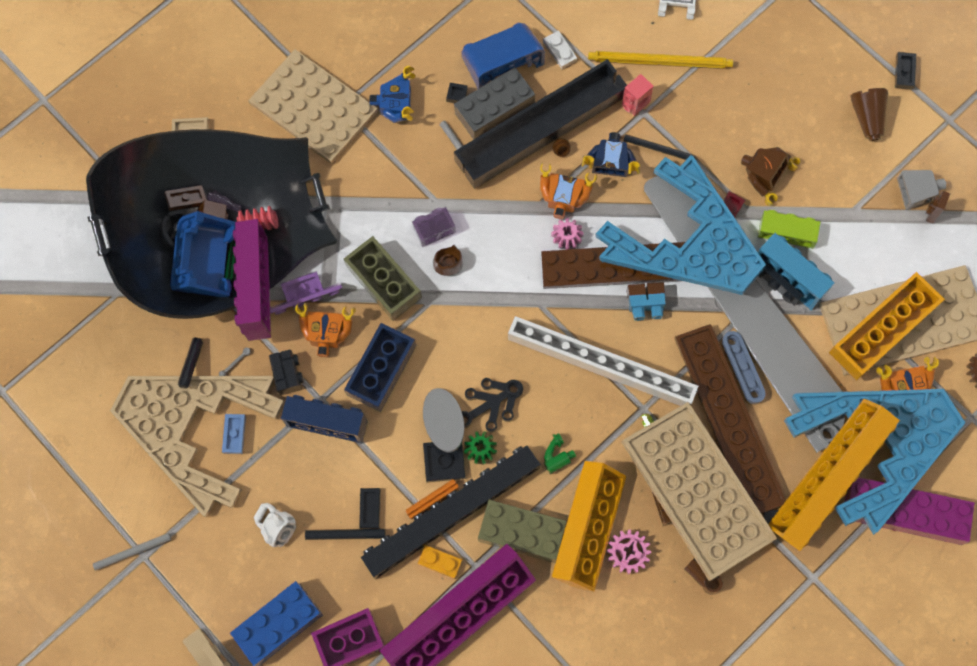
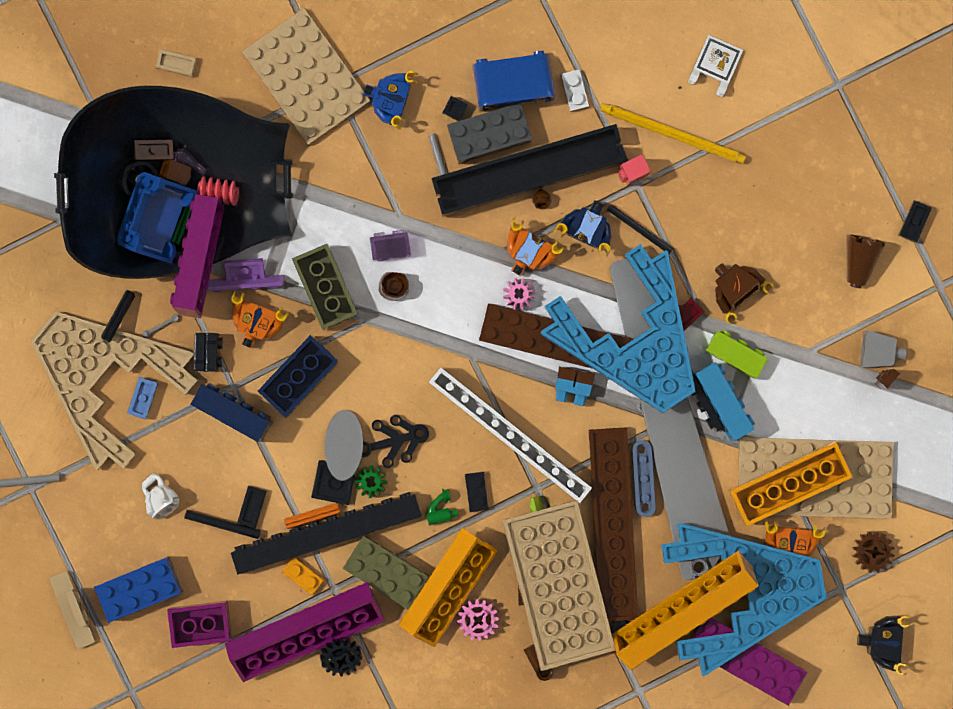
camera: 10 degrees right, 15 degrees up
none -> black gear [320,637,362,677]
none -> black plate [465,471,489,512]

